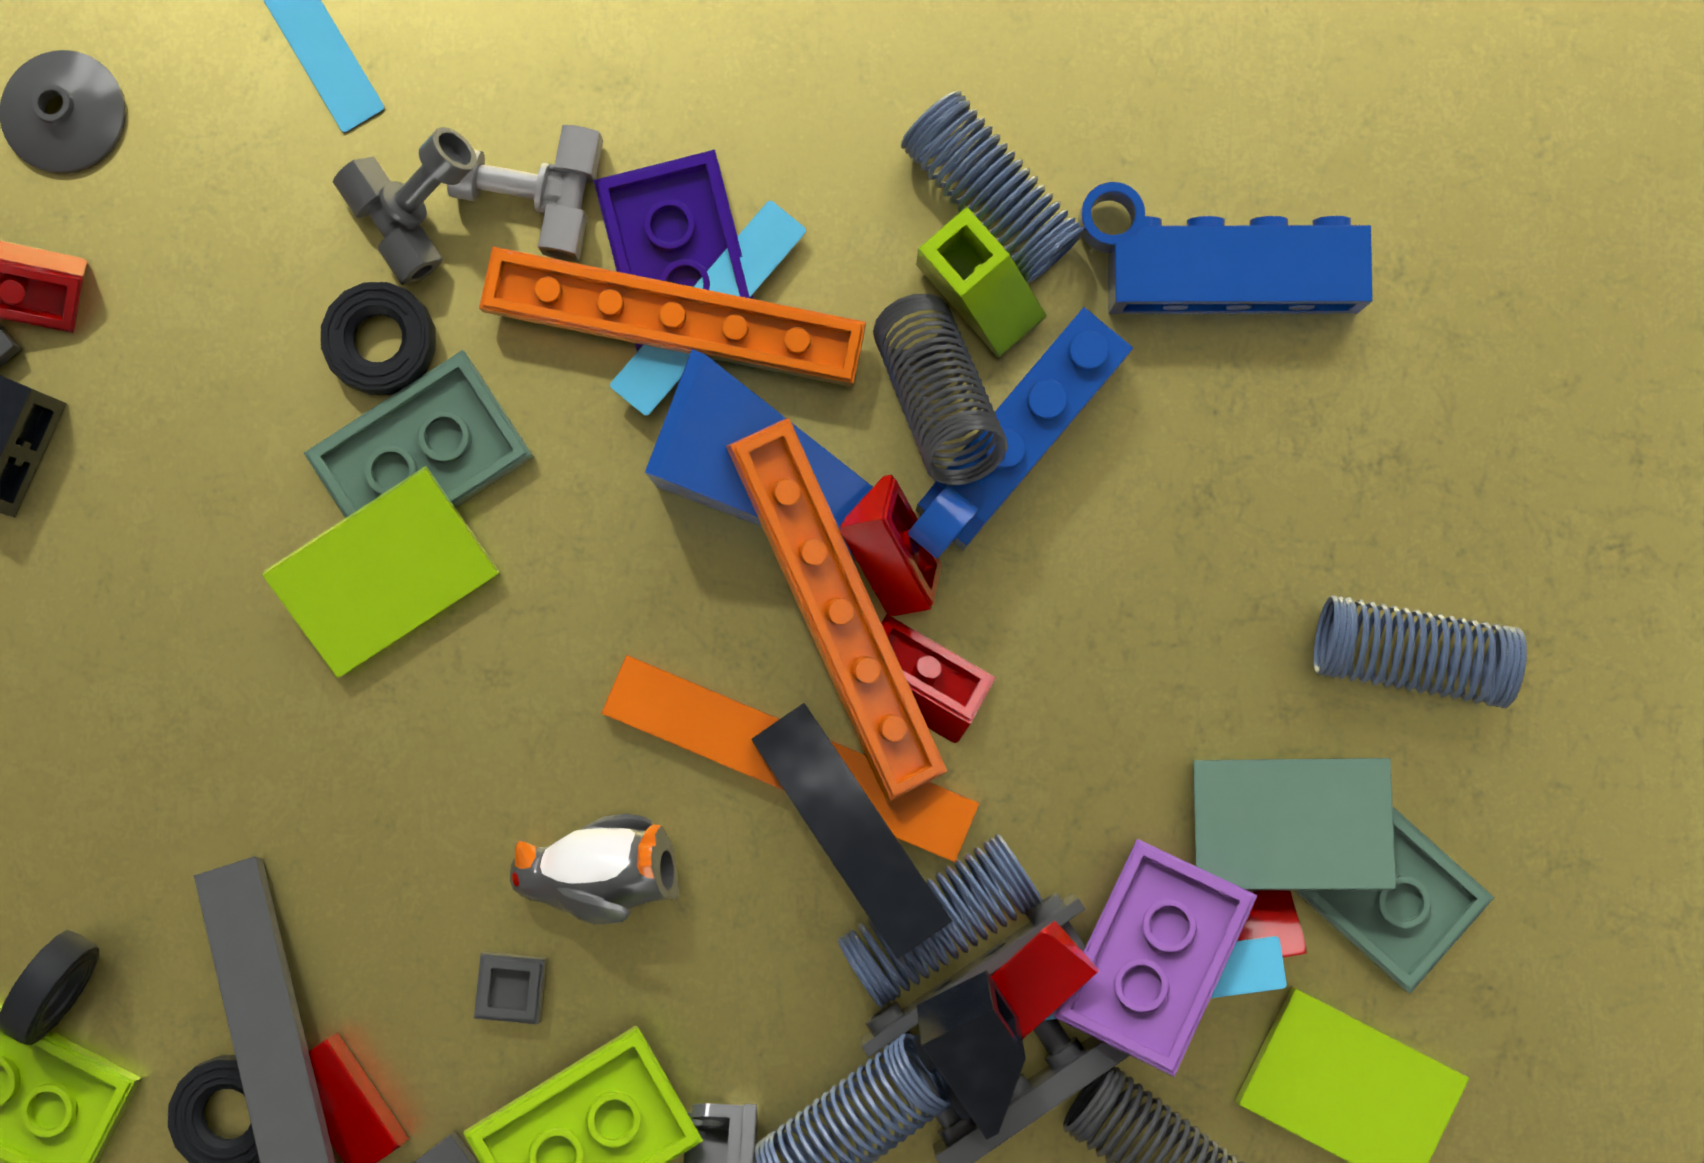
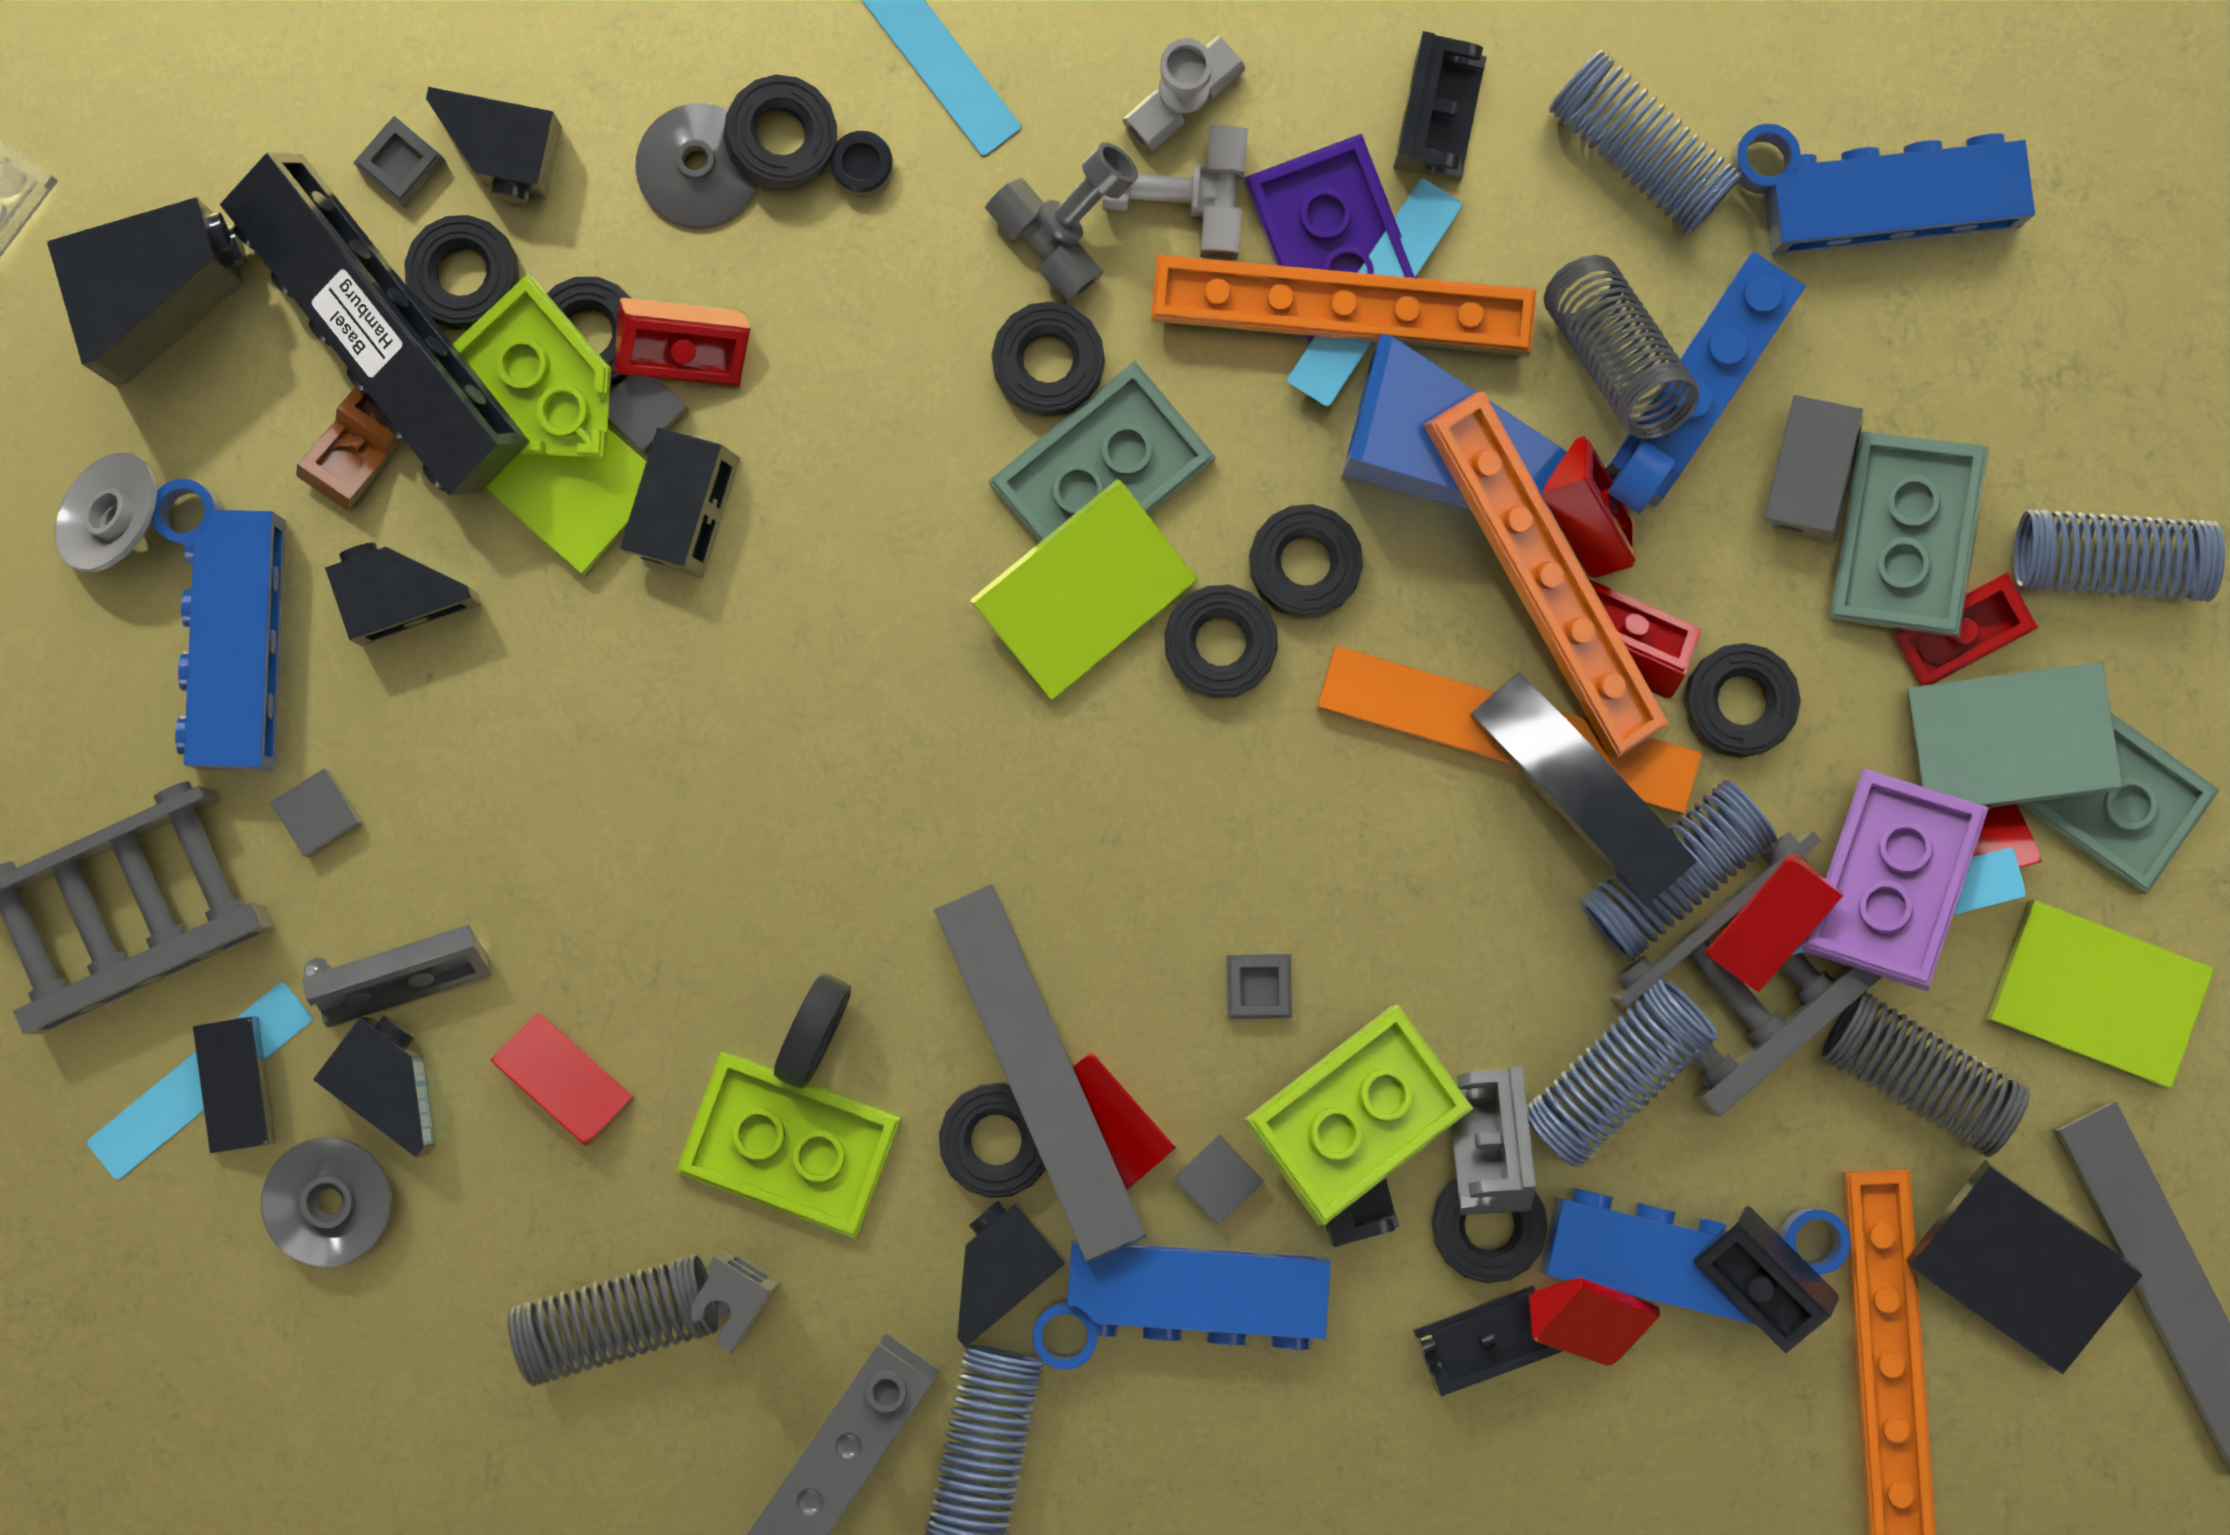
camera: 10 degrees left, 0 degrees up
animal [510,814,679,924] -> none
black slope [914,970,1026,1140] -> none
lime slope [916,207,1047,359] -> none
none -> black tyre [723,74,837,190]
none -> black tile [830,131,894,197]
none -> light grey bar [1122,36,1245,153]
none -> black tyre [1164,584,1278,698]
none -> black tyre [1249,504,1363,618]
none -> black hinge [1393,31,1487,182]
none -> black tyre [1684,643,1801,758]
none -> dark grey hinge [1764,395,1863,543]
none -> sand green tile [1830,431,1989,637]
none -> red slope [1893,572,2039,686]

